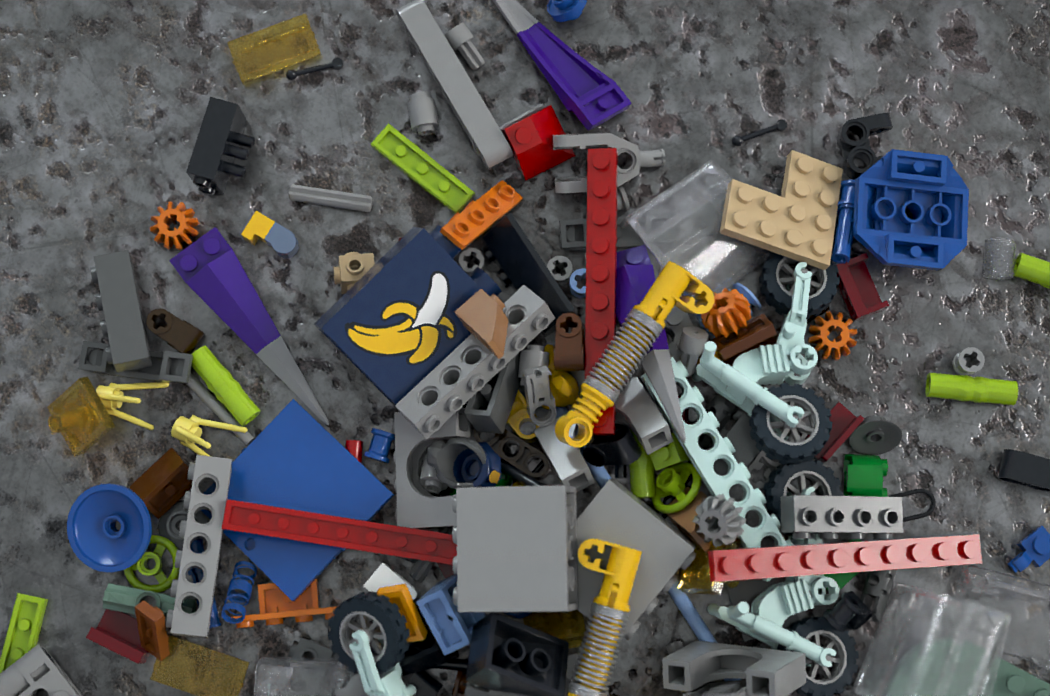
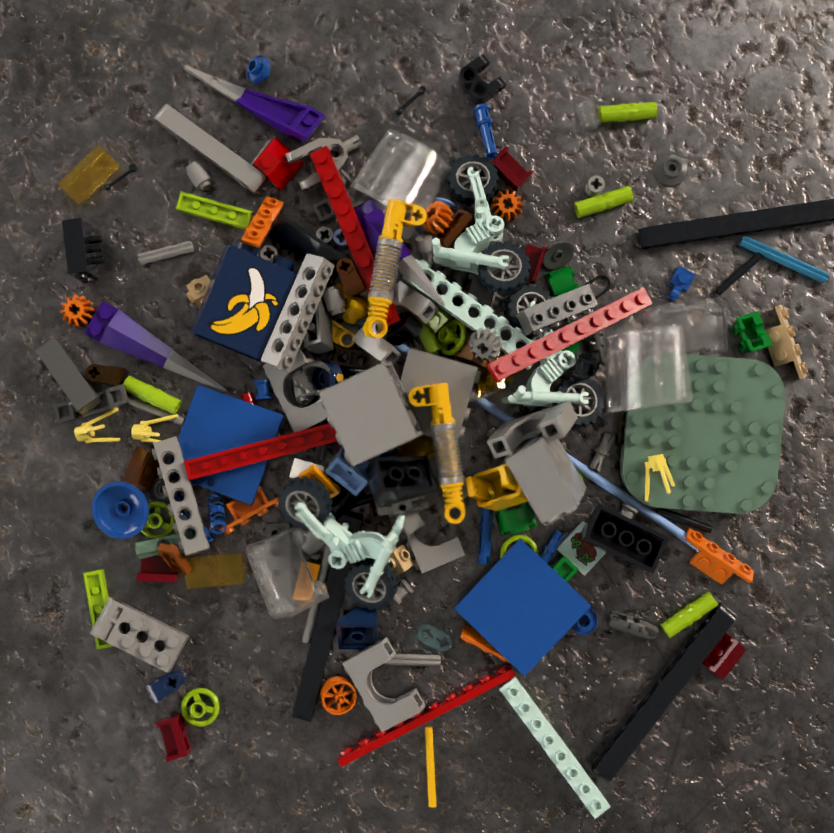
camera: 25 degrees left, 5 degrees up
clear yellow plate [47,376,115,457] -> none
leg [241,211,299,258] -> none
light grey piece [444,22,484,70] -> none
medium nougat slope [455,289,509,359] -> none
light grey piece [523,366,556,427] -> none
tan plate [720,150,843,270] -> none
blue piece [853,149,969,271] -> none

